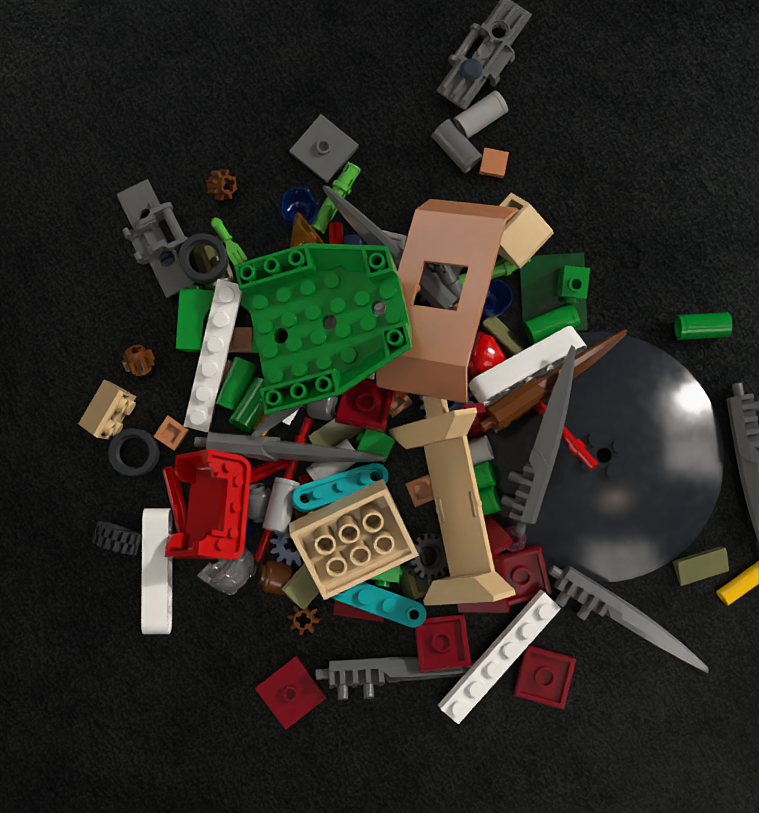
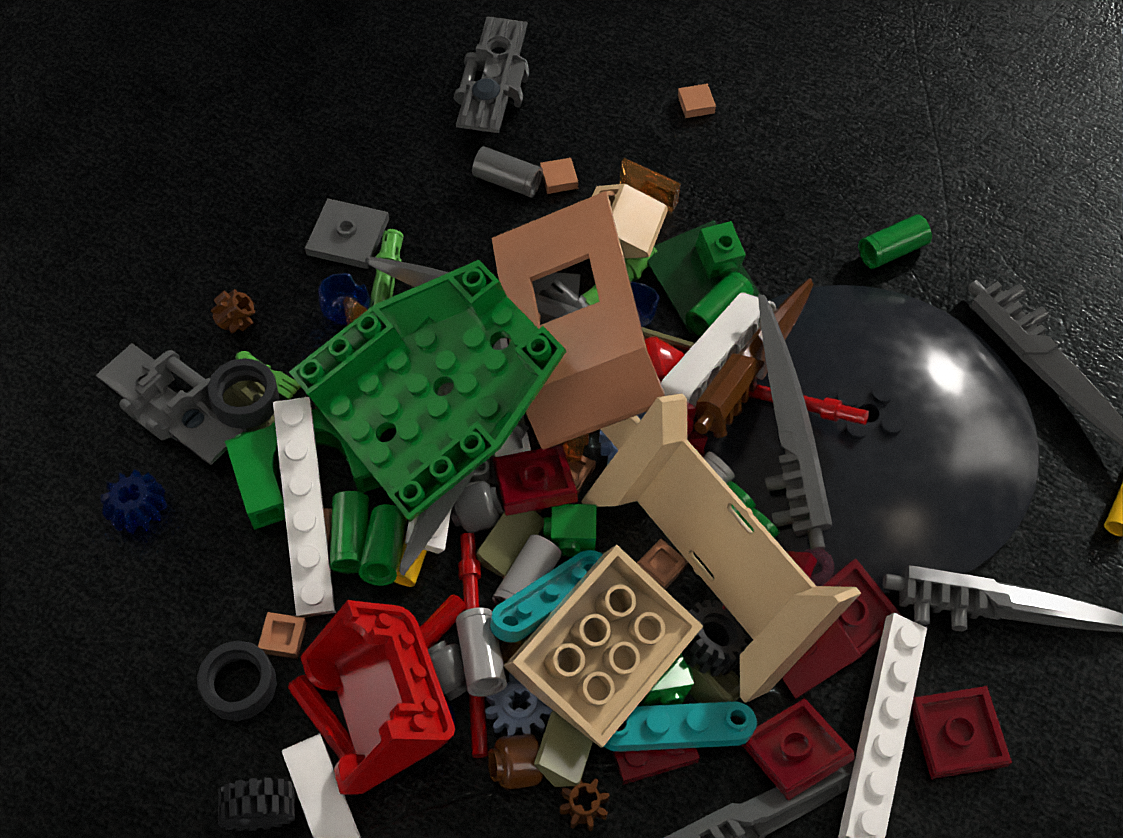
camera: 25 degrees left, 25 degrees down
tan slope [79,380,136,440] -> none
reddish brown gear [122,345,155,376] -> none
dark grey piece [194,432,386,462] -> none
clear cylinder [197,547,257,595] -> none
nougat tile [228,327,253,353] -> none
light grey pin [453,91,508,139] -> none
olive slope [672,547,729,586] -> none
none -> clear blue gear [100,469,167,534]
none -> clear orange slope [620,158,681,212]
none -> nougat tile [678,84,716,118]

